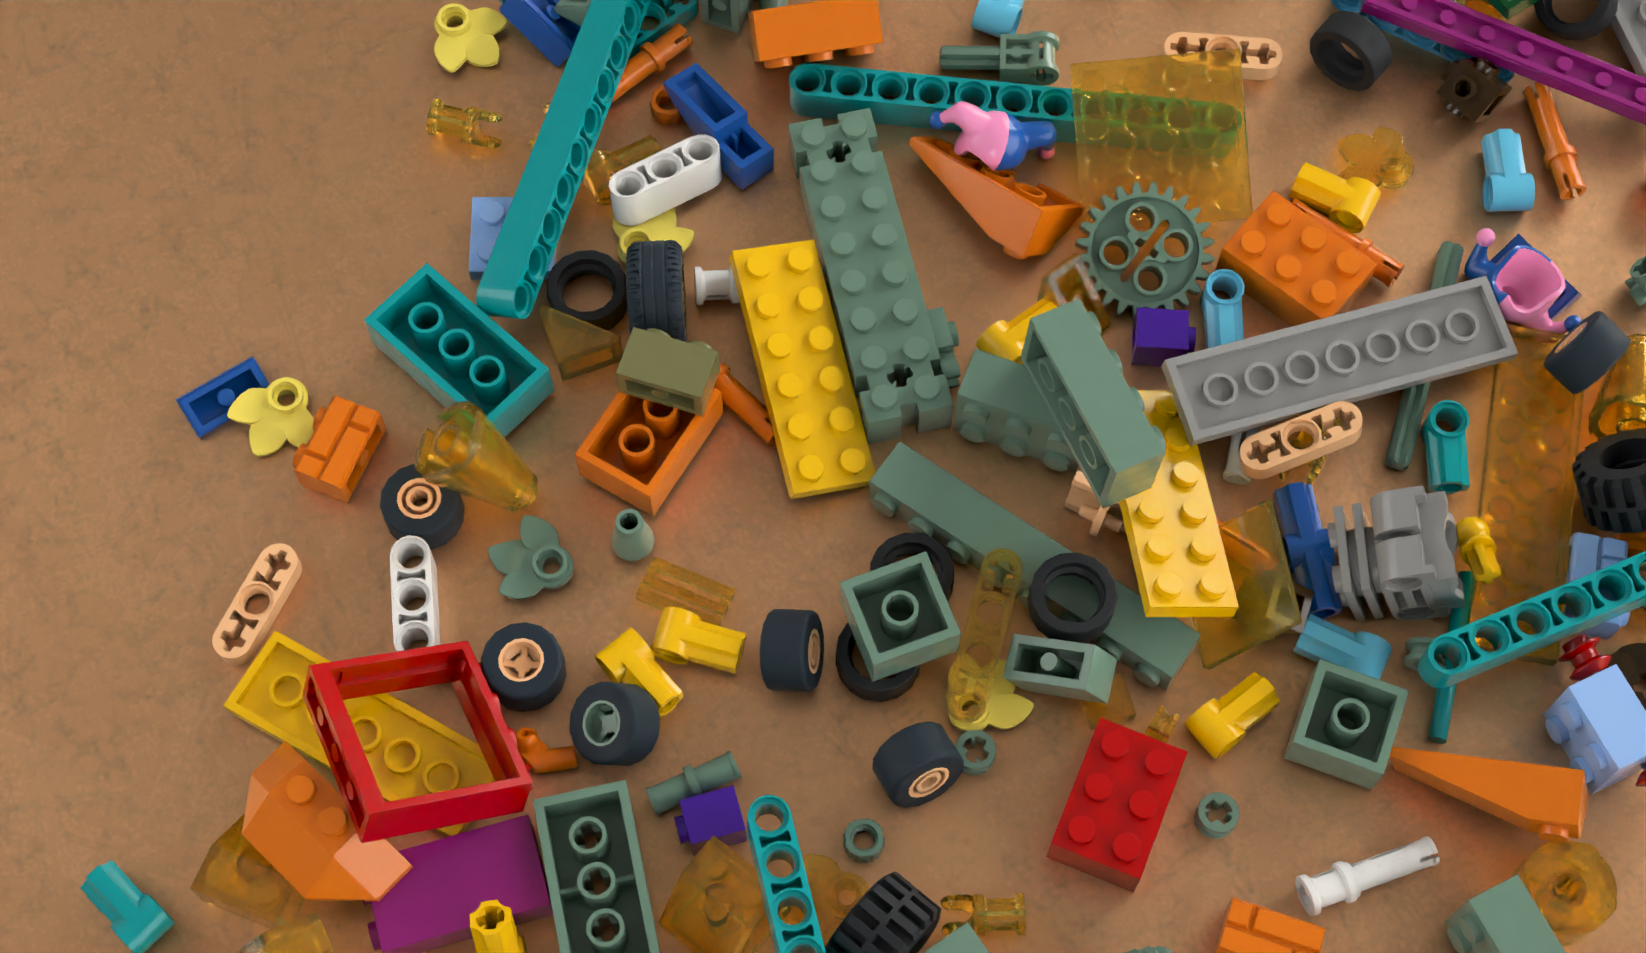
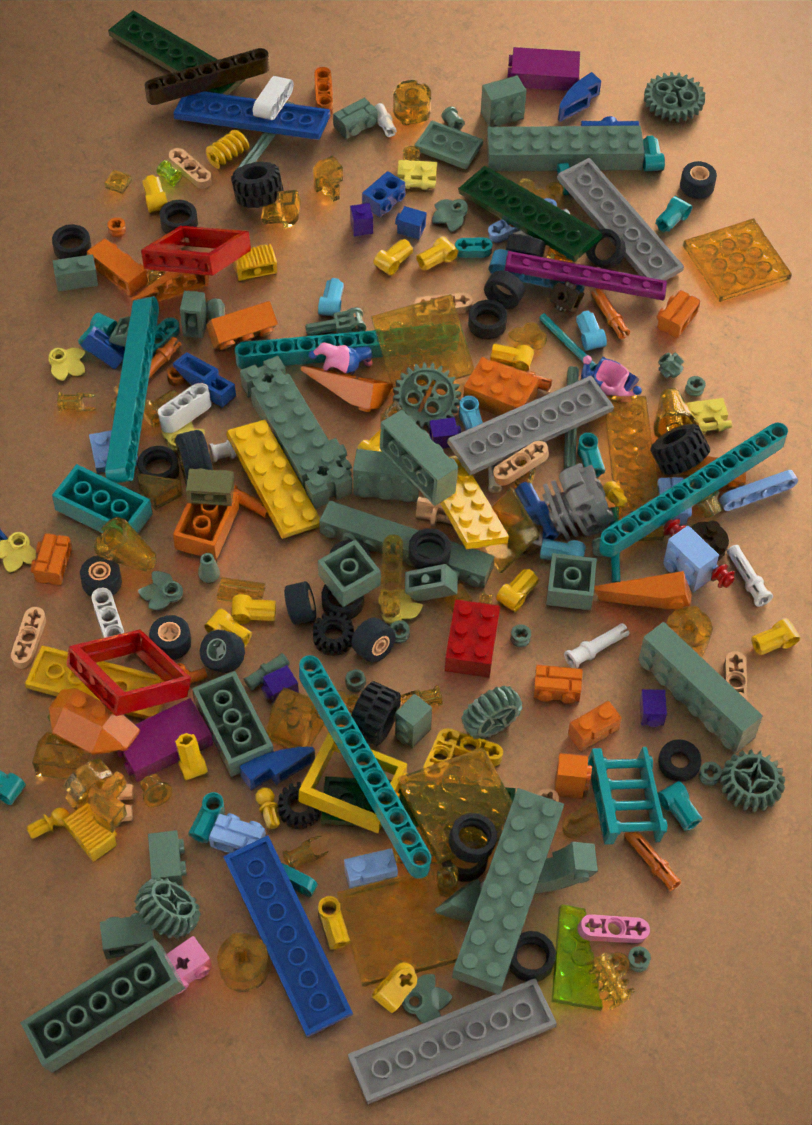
camera: 15 degrees left, 10 degrees down
black wheel [1543,311,1631,394] -> none
none -> black tyre [313,612,354,656]
none -> black tyre [468,300,507,339]
none -> teal bar [539,313,597,371]

